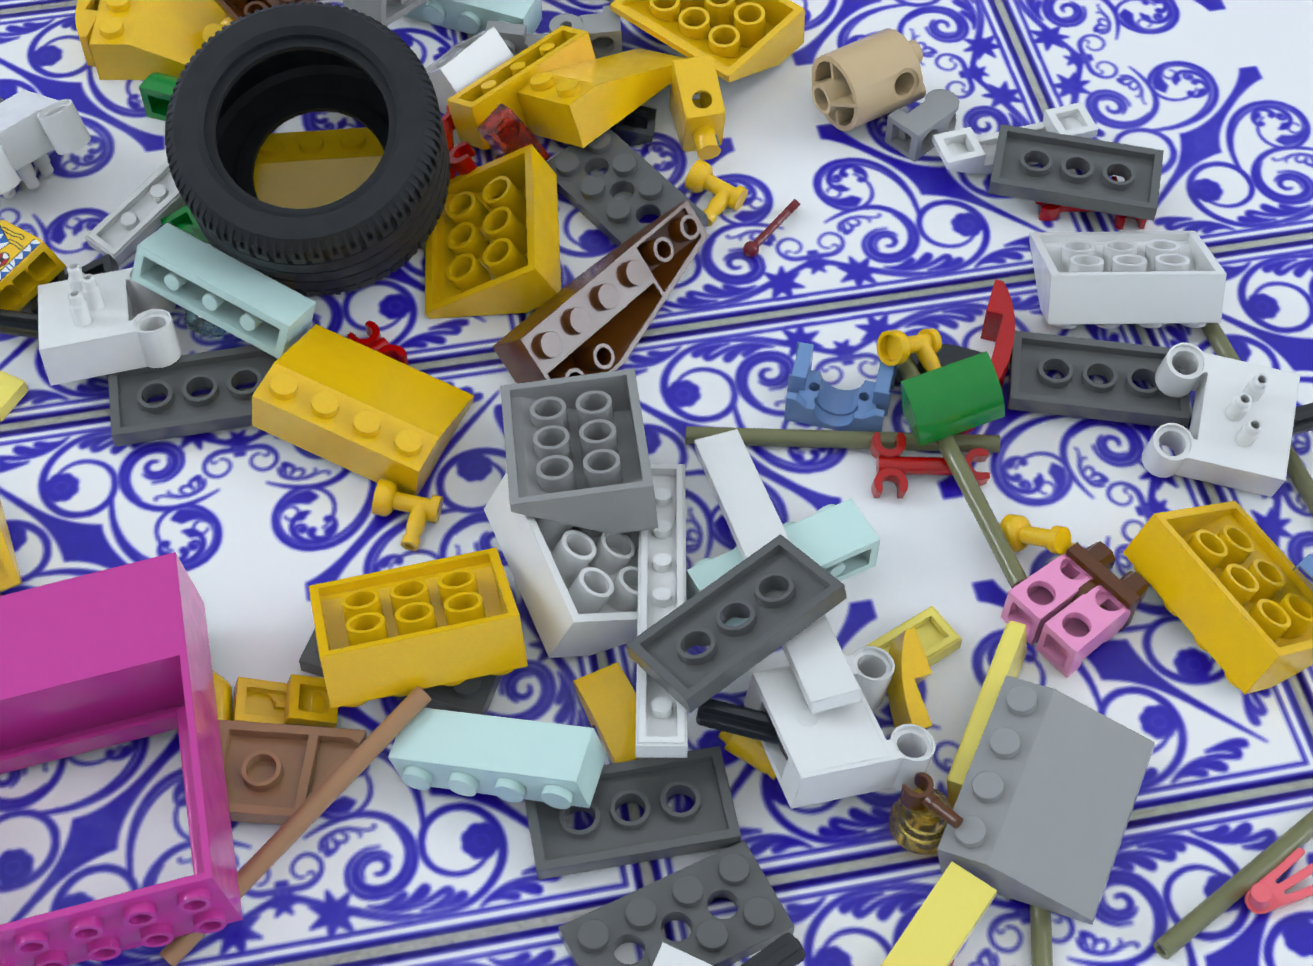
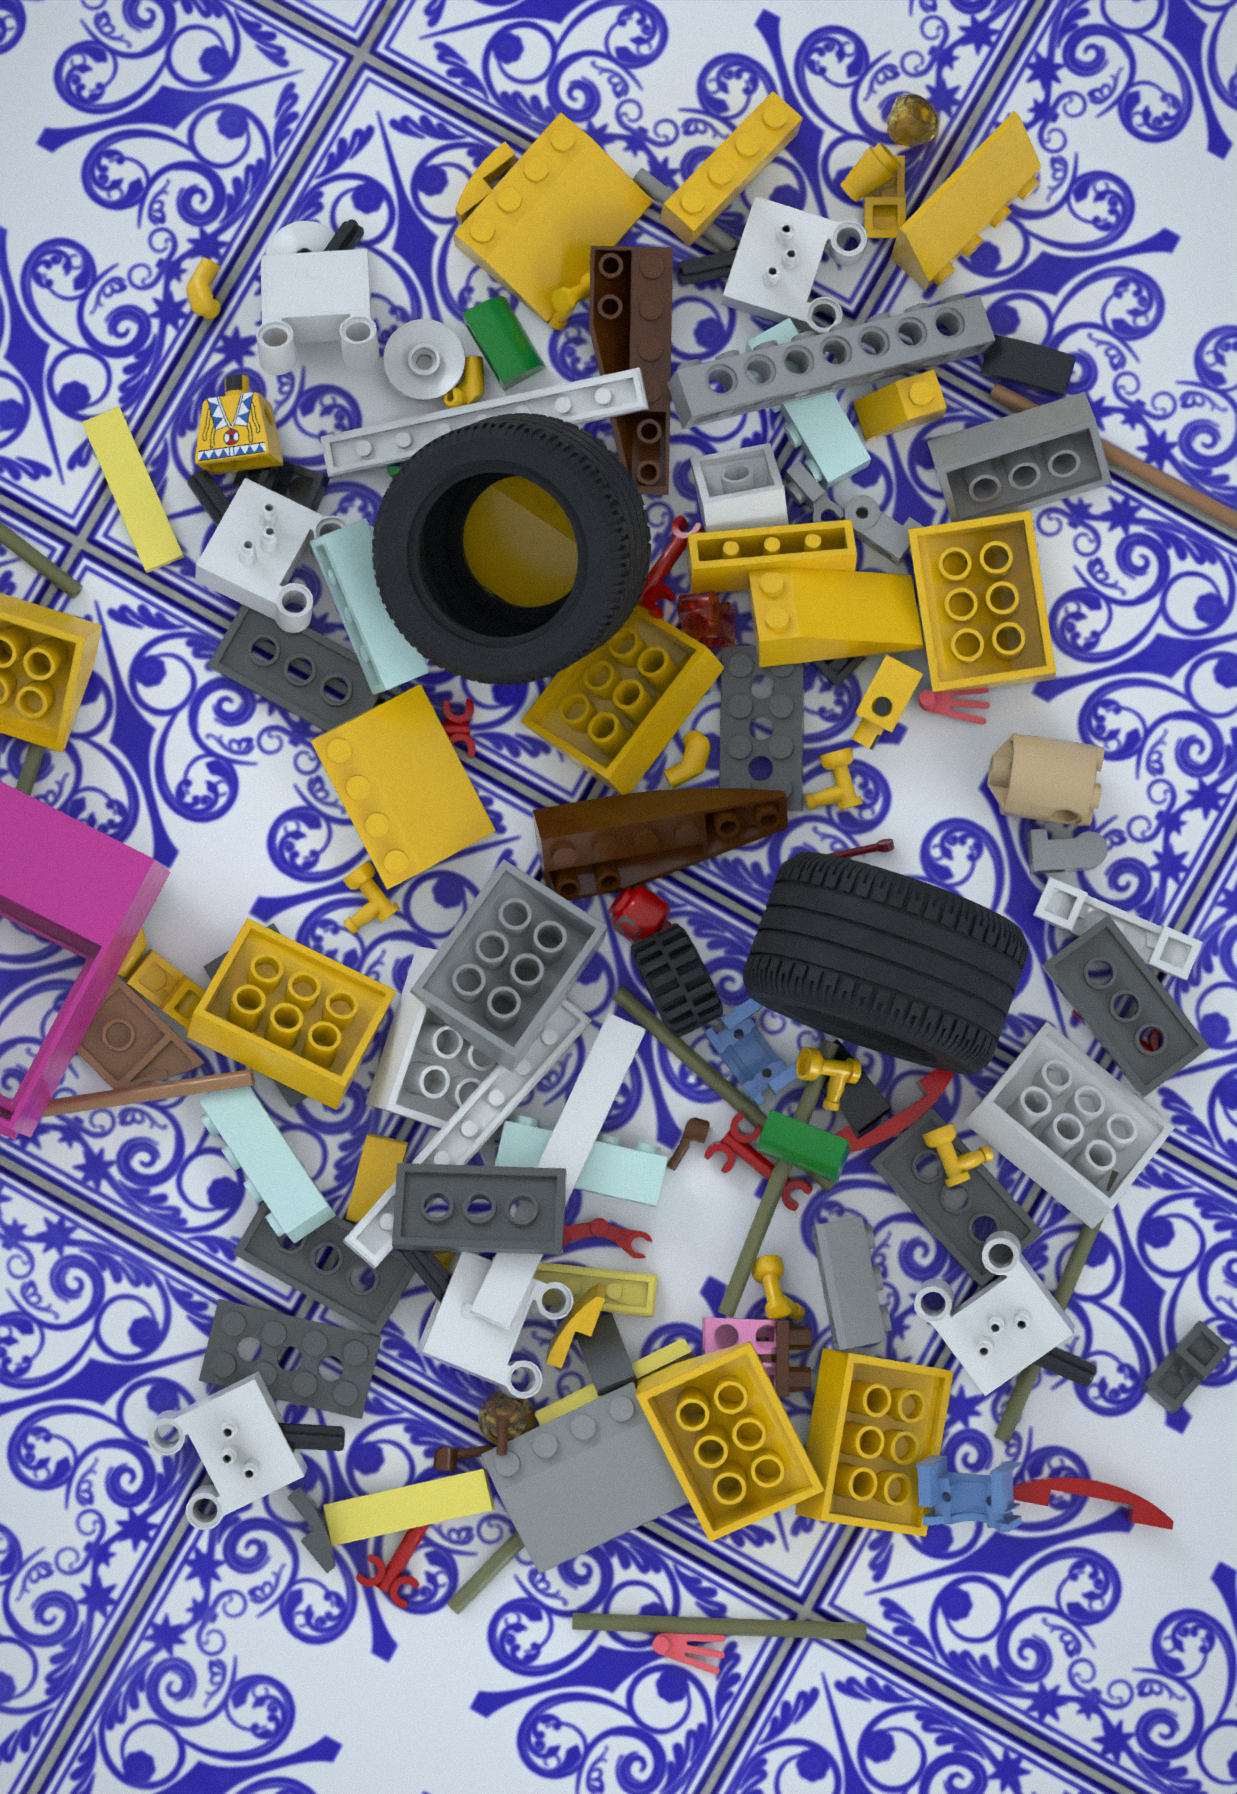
camera: 35 degrees right, 30 degrees up
none -> white dish [383,319,465,401]
none -> reddish brown hand [433,1445,492,1471]
none -> red piece [563,1218,652,1259]
none -> dark grey slope [575,1312,638,1396]
none -> red head [608,885,672,944]
none -> black tyre [631,923,723,1038]
none -> yellow slope [636,1341,824,1542]
none -> yellow arm [663,730,711,789]
none -> reddish brown hand [666,1117,710,1171]
none -> black tyre [743,852,1029,1074]
none -> light grey slope [811,1217,892,1350]
none -> coral piece [919,688,990,724]
none -> yellow piece [922,1123,994,1188]

